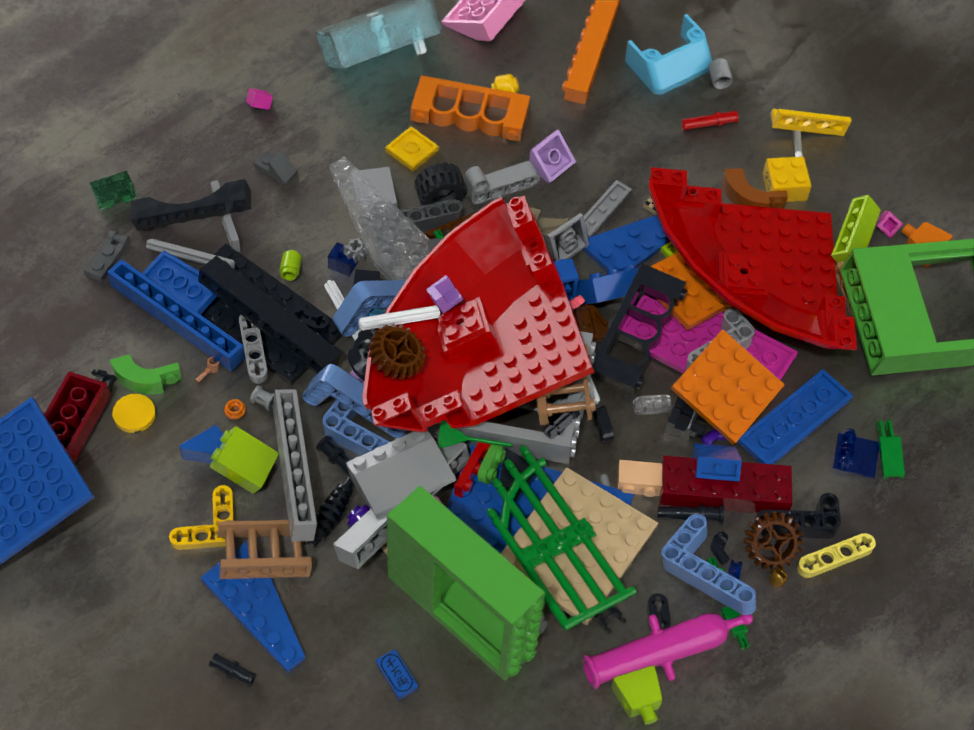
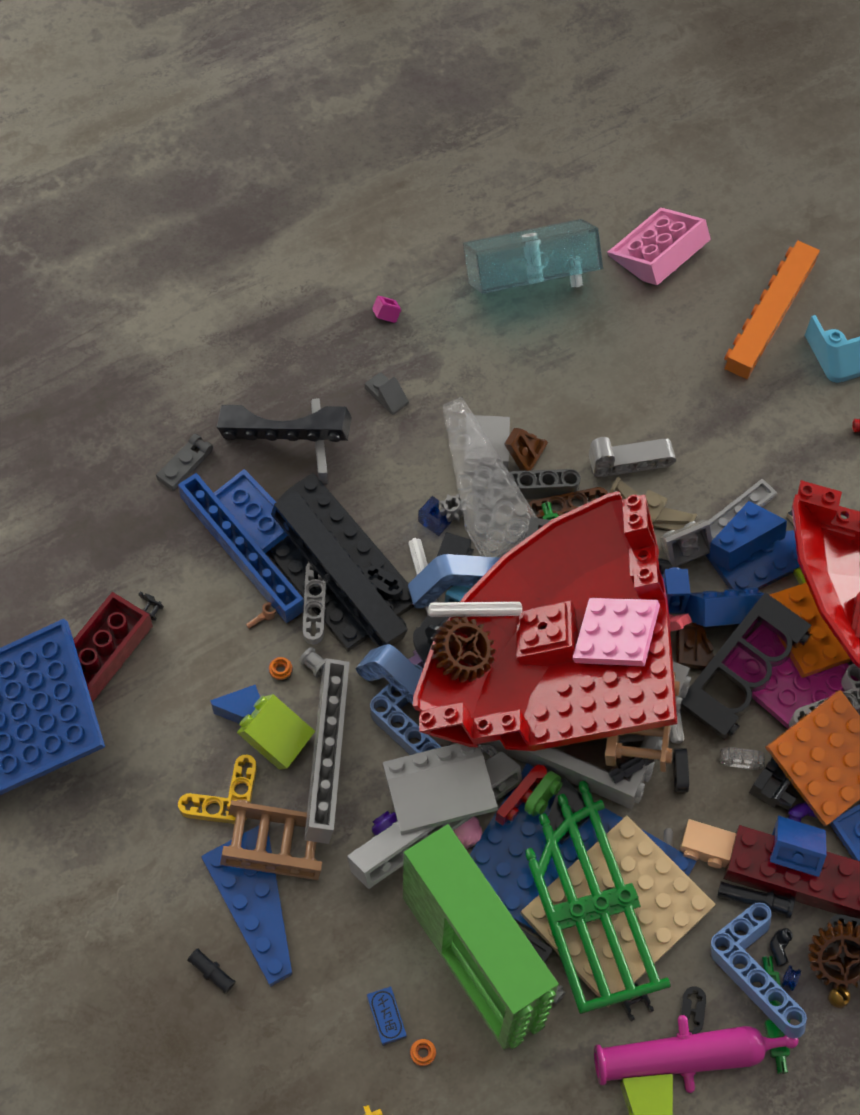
camera: 15 degrees right, 5 degrees up
clear green brick [89,170,136,209] -> none
bright green arch [110,354,182,395] -> none
yellow tile [112,394,156,433] -> none
light grey axle [146,238,235,269] -> none
lime brick [279,250,302,281] -> none
black piece [307,476,353,547] -> none
black pin [316,435,351,477] -> none
yellow tile [385,126,439,171] -> none
orange fence [411,75,530,142] -> none
black tyre [414,162,467,206] -> none
medium lavender panel [426,275,463,314] -> none
green piece [437,420,512,449] -> none
yellow head [491,74,519,93] -> none
lavender slope [529,129,576,183] -> none
none -> orange plate [410,1039,436,1066]
none -> reddish brown wing [504,428,548,471]
none -> bright pink plate [573,598,660,666]
none -> blue wedge [710,501,787,570]

